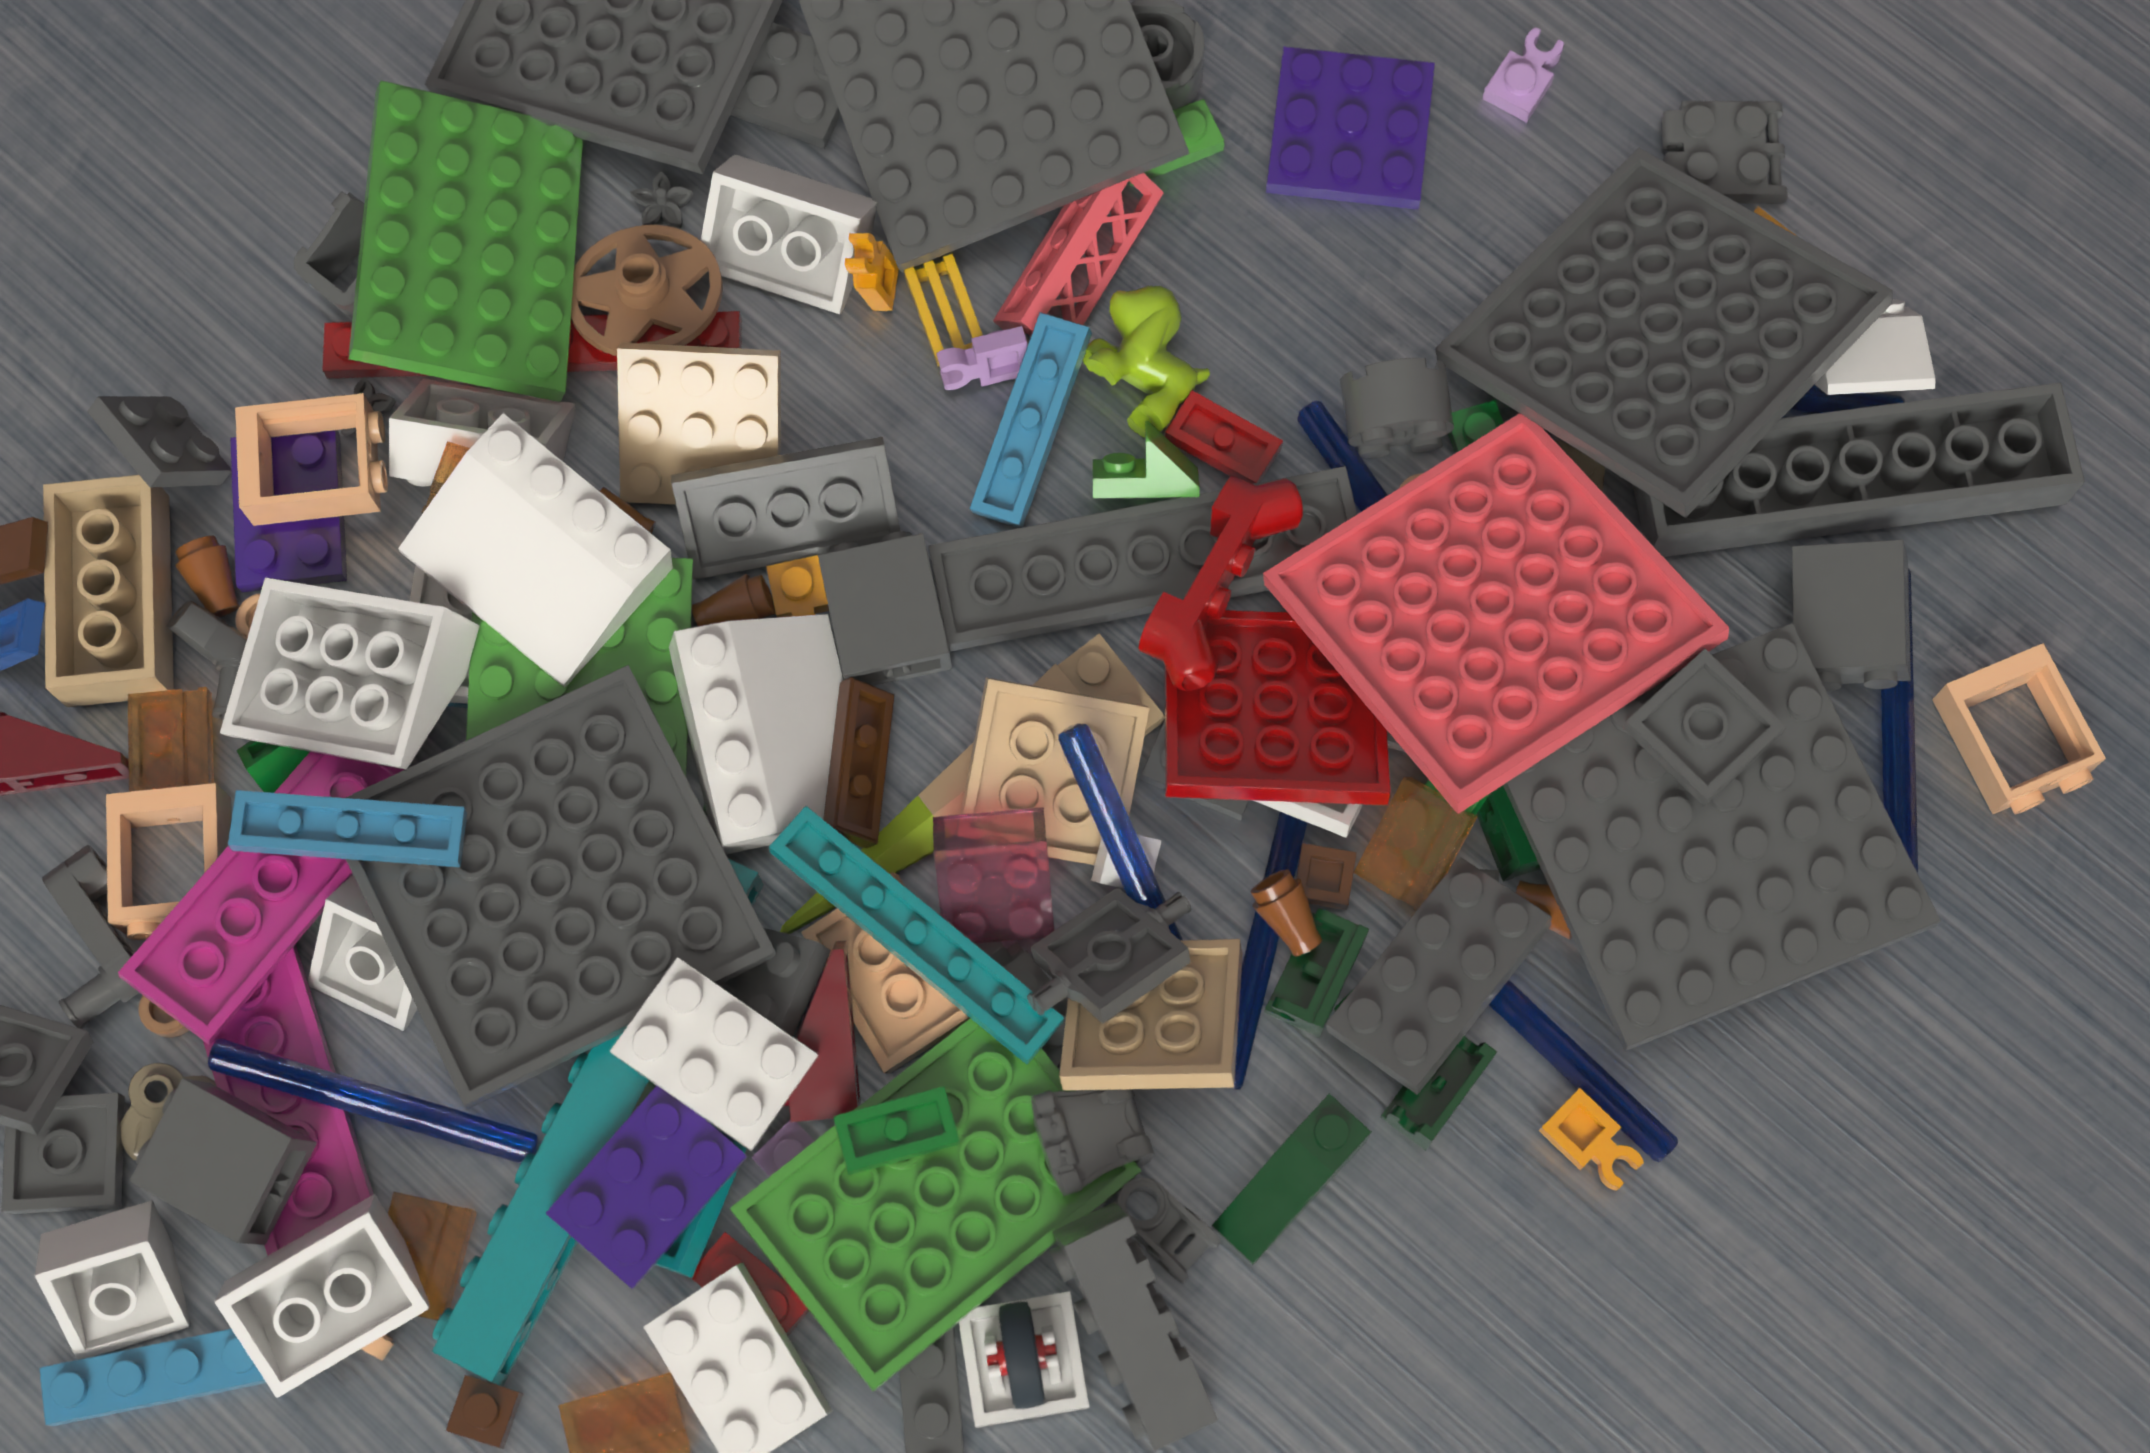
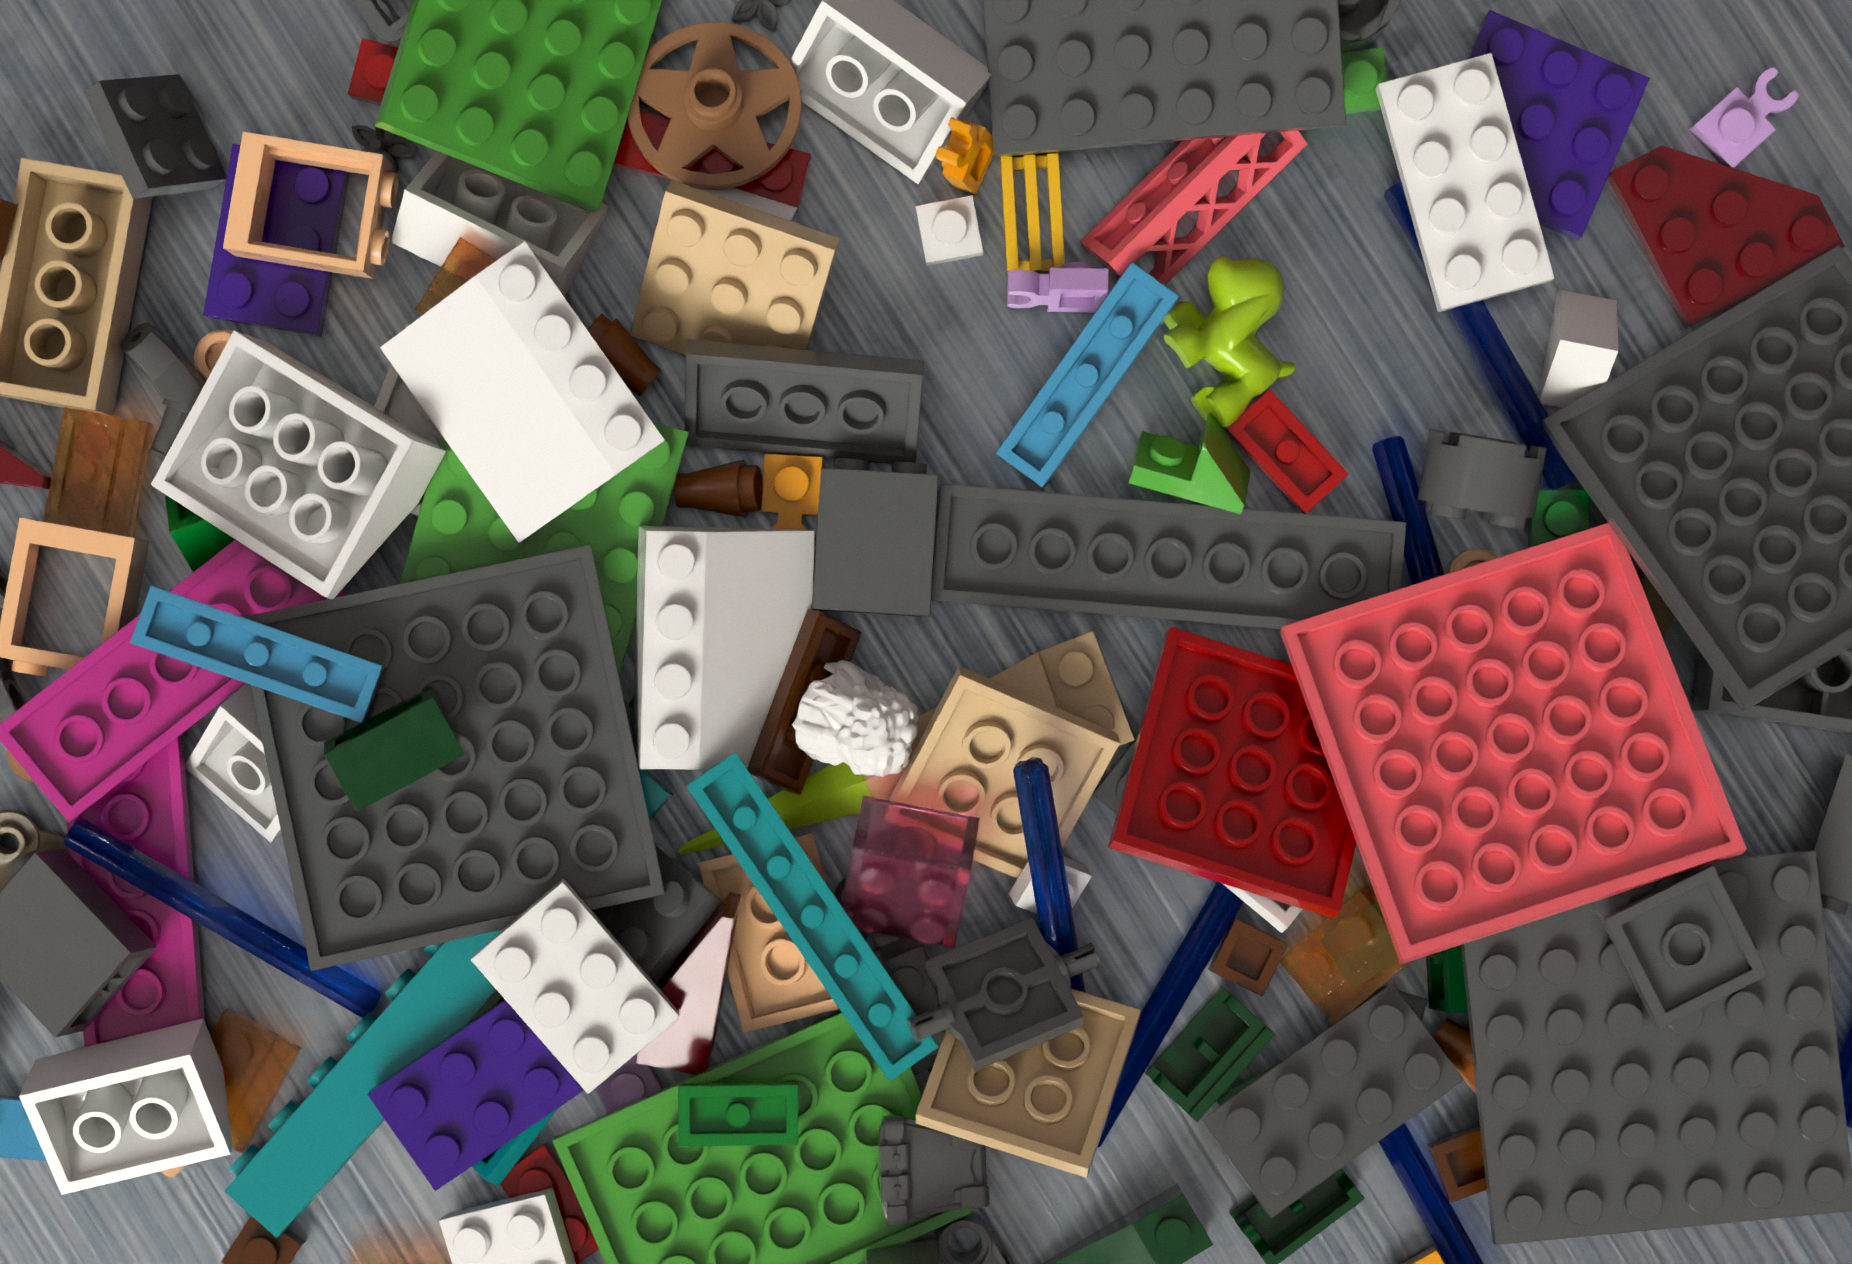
camera: 15 degrees right, 15 degrees up
dark orange cone [175,536,240,618] -> none
red plate [1138,476,1303,691] -> none
dark orange cone [1251,870,1322,956] -> none
none -> dark green hinge [324,686,465,812]
none -> white hair [792,660,919,777]
none -> white plate [915,195,983,266]
none -> white plate [1375,53,1555,312]
none -> clear blue axle [1384,181,1576,490]
none -> reddish brown plate [1427,1125,1487,1203]
none -> white slope [1536,290,1618,409]
none -> dark red plate [1607,146,1845,329]

